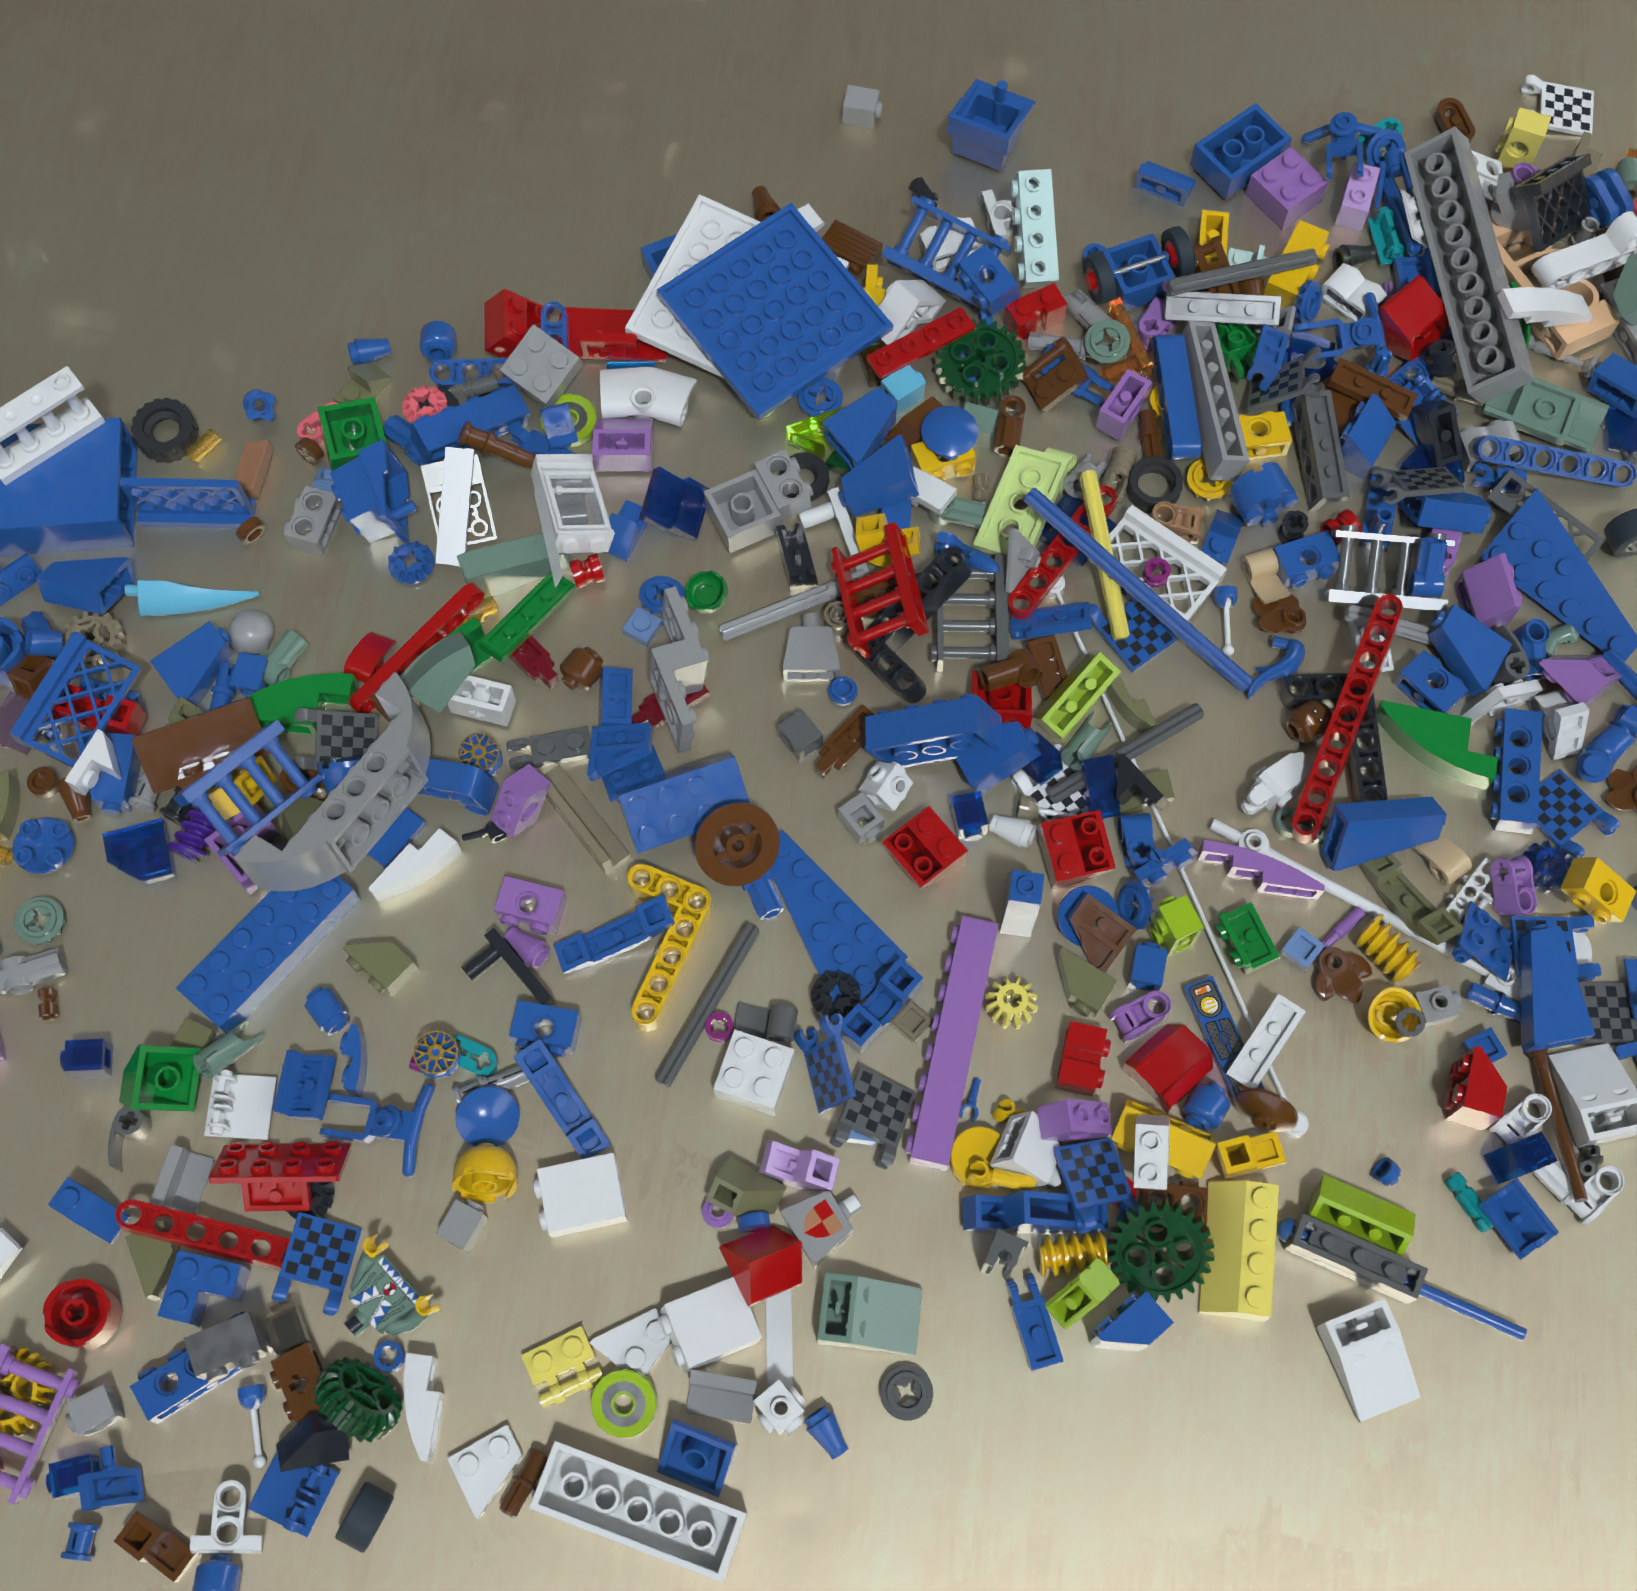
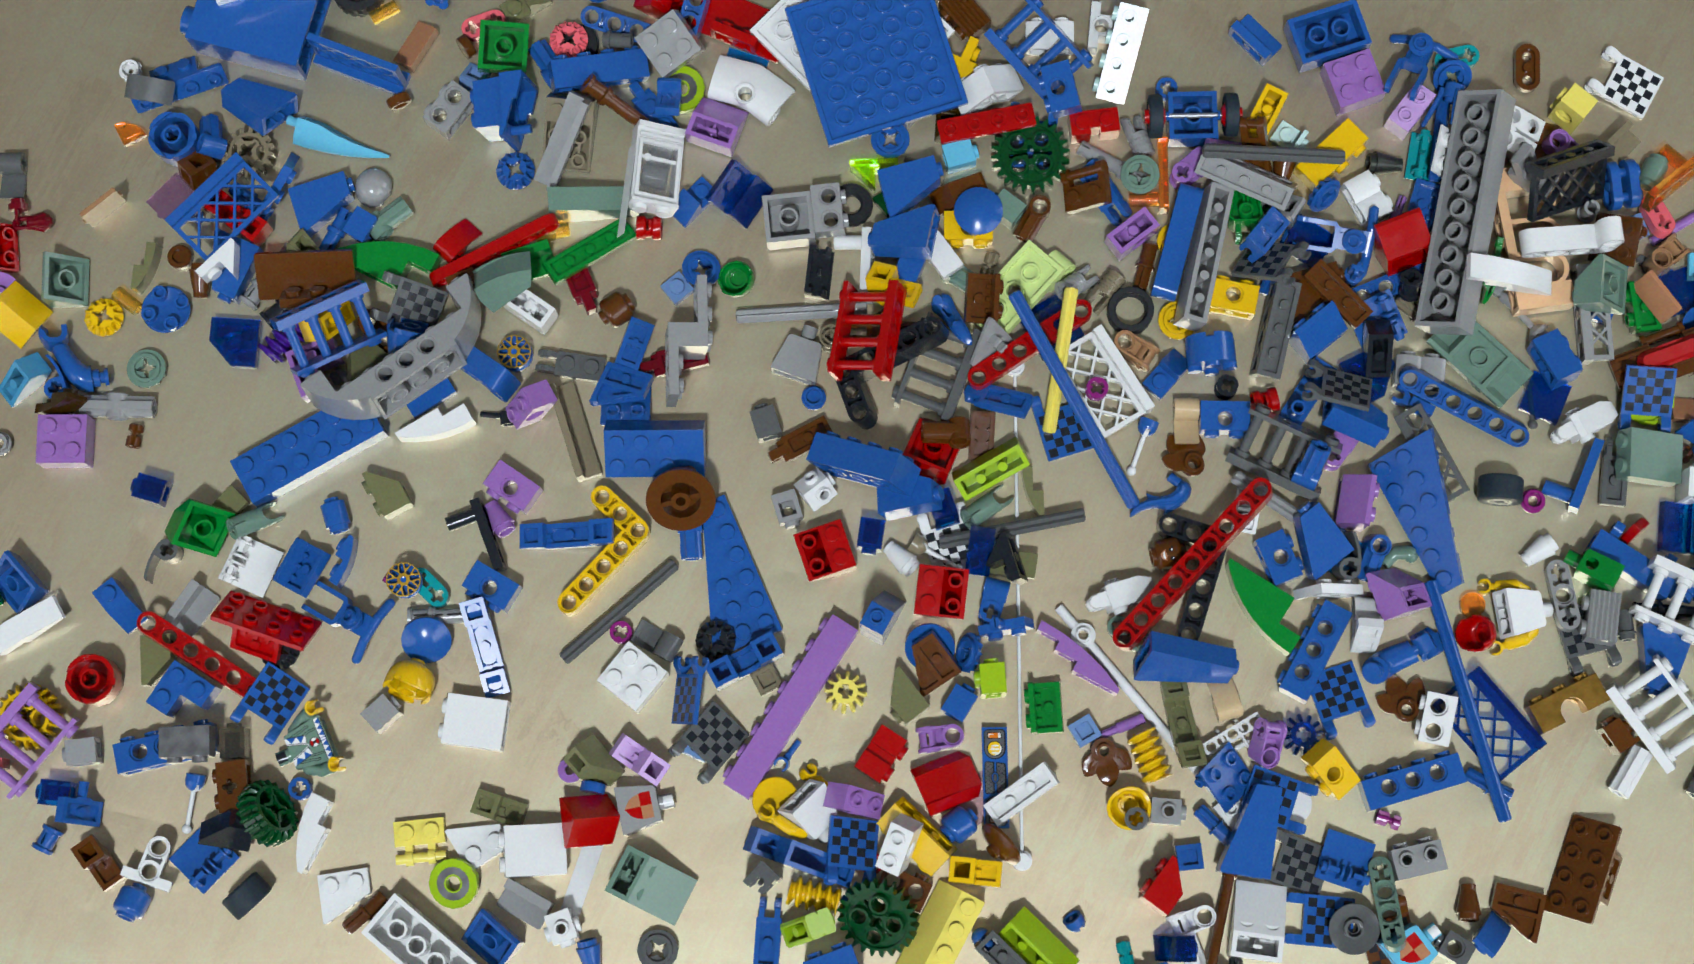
camera: 25 degrees right, 10 degrees up
none -> blue wing [262,152,300,209]
none -> olive slope [470,788,529,825]
none -> reddish brown bracket [964,273,1004,324]

